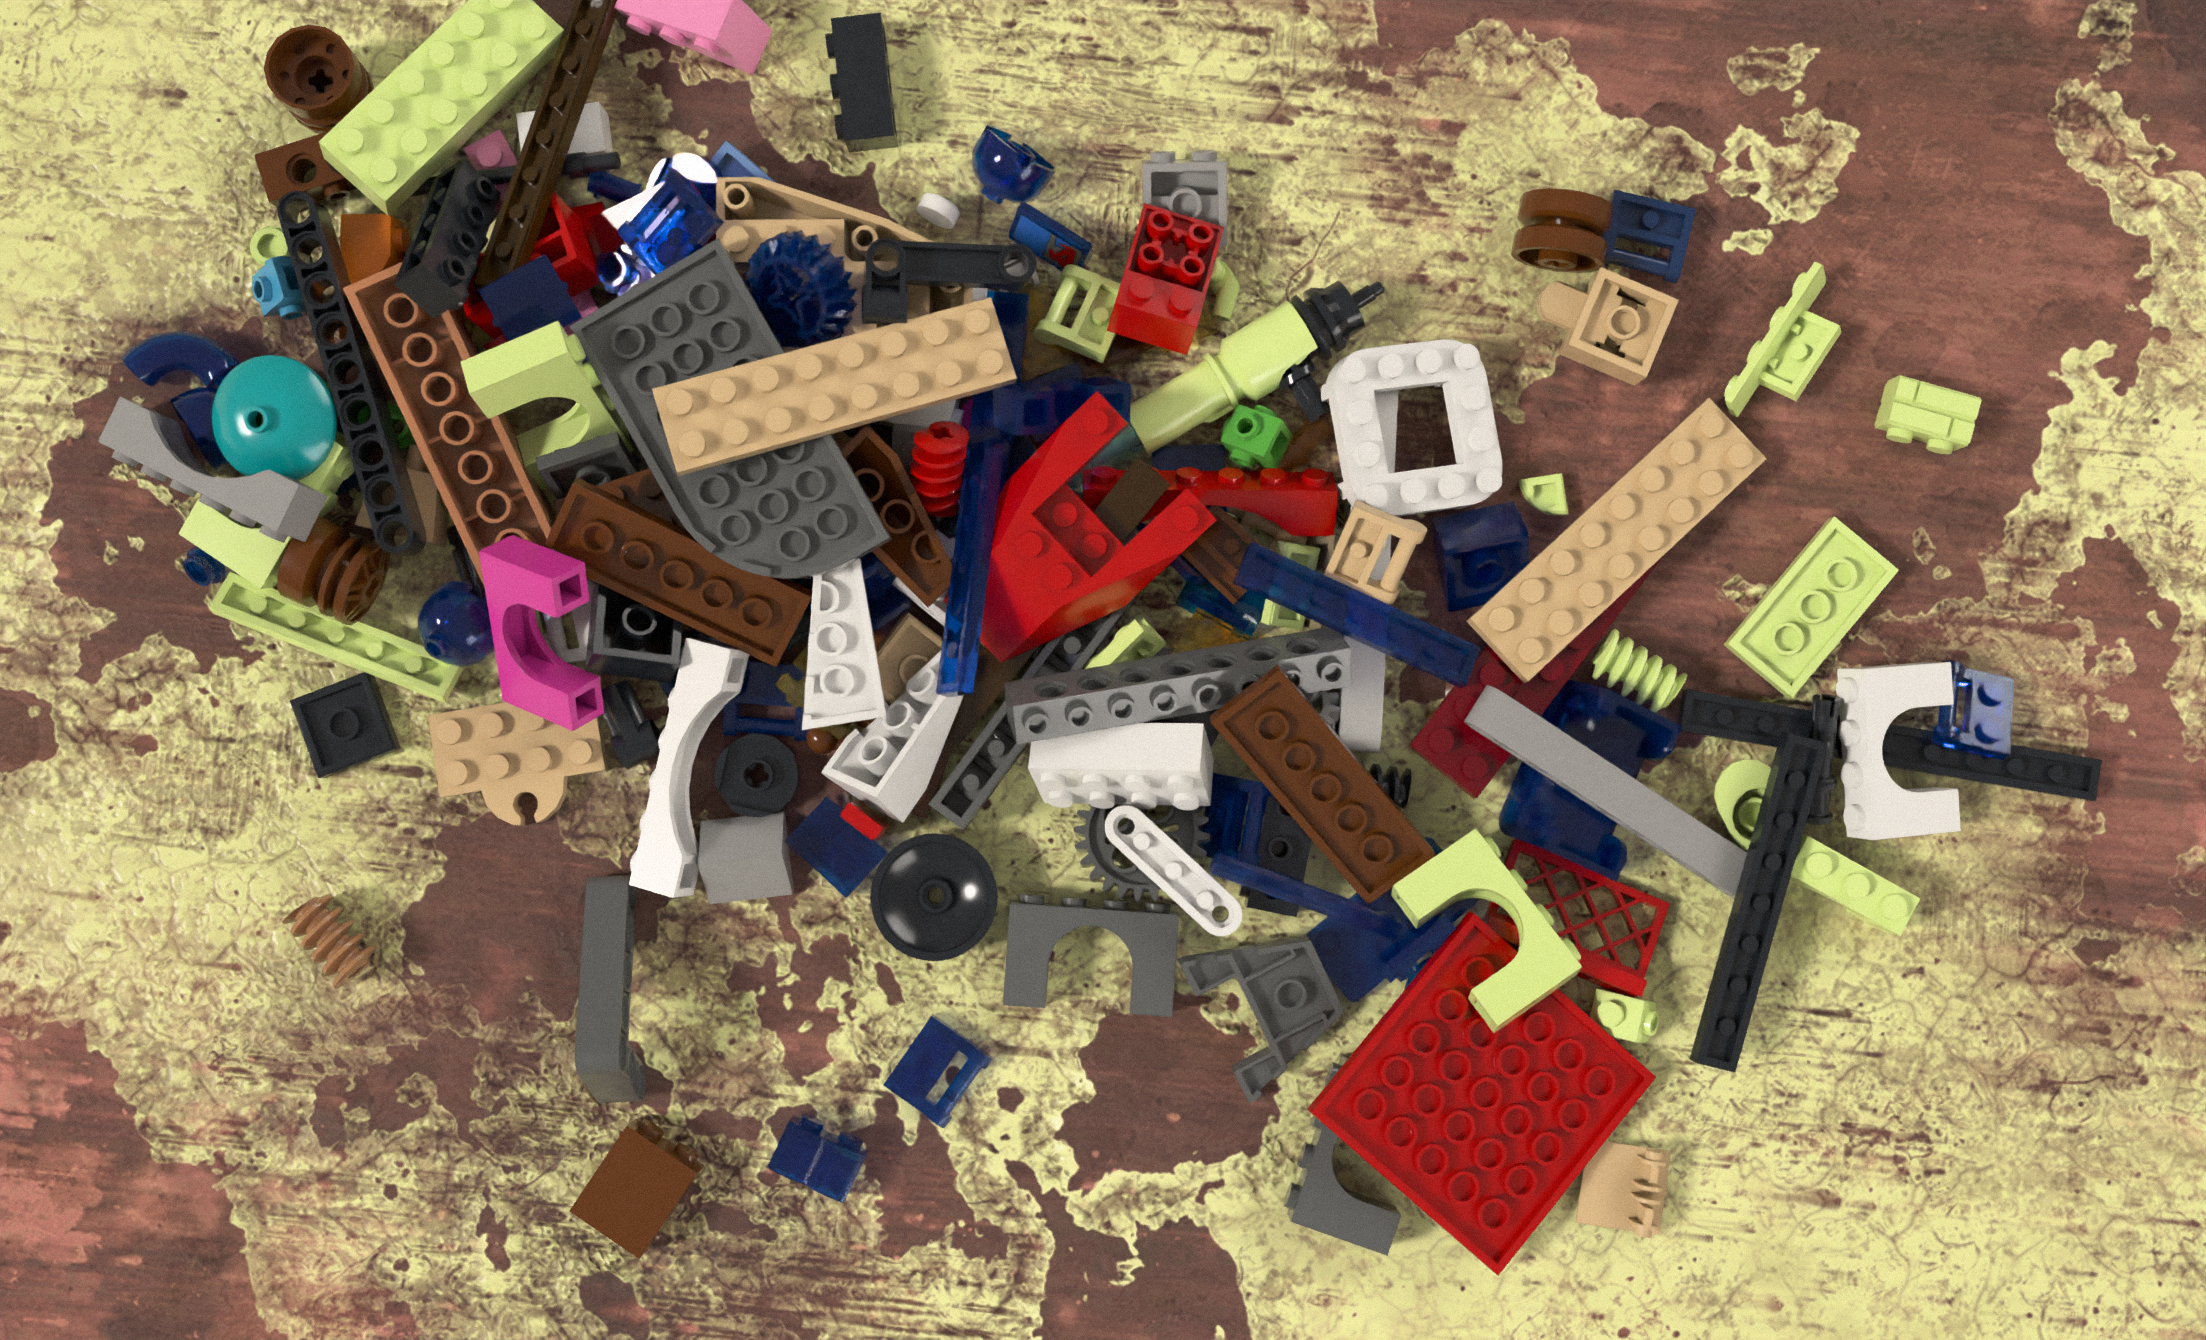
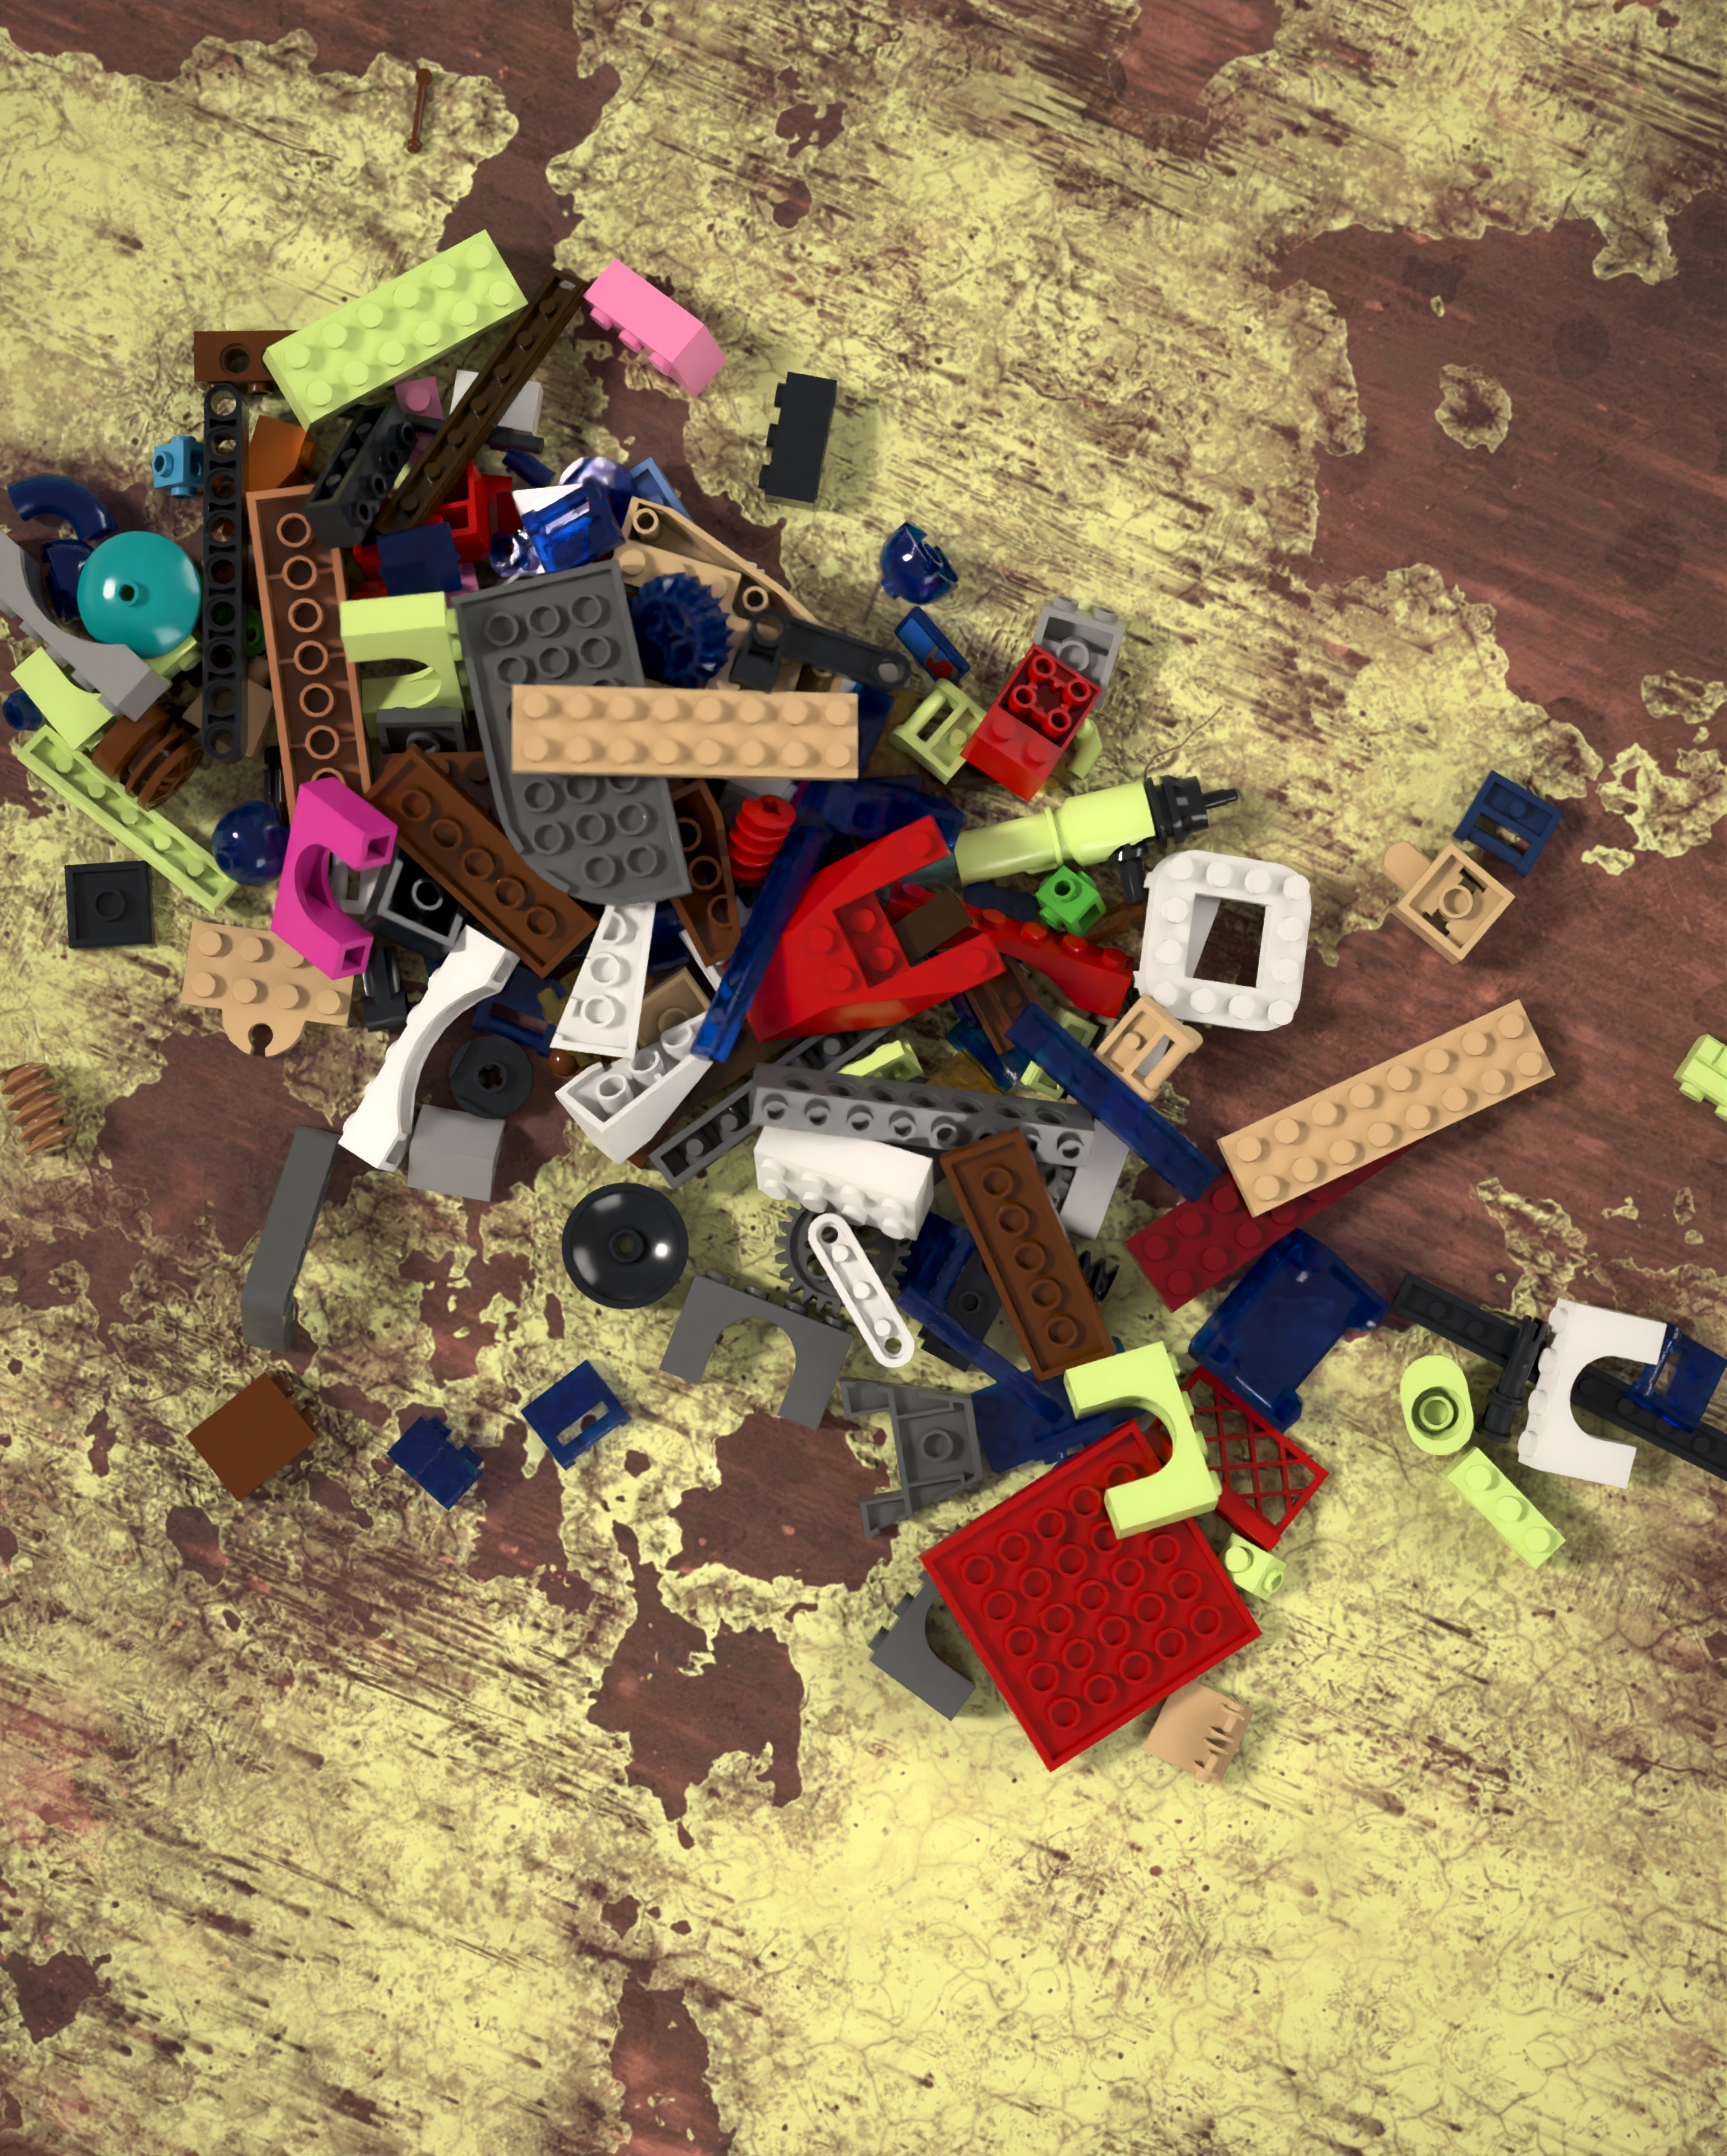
camera: 10 degrees right, 0 degrees up
yellowish green tile [250,226,290,266] -> none
reddish brown wheel [264,24,374,134] -> none
clear blue plate [785,796,889,898] -> none
red tile [840,800,892,840] -> none
white tile [916,193,960,229] -> none
clear blue slope [1432,501,1529,612] -> none
light grey beam [1464,685,1790,899] -> none
reddish brown wheel [1511,188,1614,273] -> none
yellowish green tile [1518,473,1569,516] -> none
yellowish green piece [1592,629,1688,715] -> none
black plate [1689,731,1828,1073] -> none
yellowish green plate [1723,516,1899,698] -> none
yellowish green bracket [1724,262,1841,417] -> none

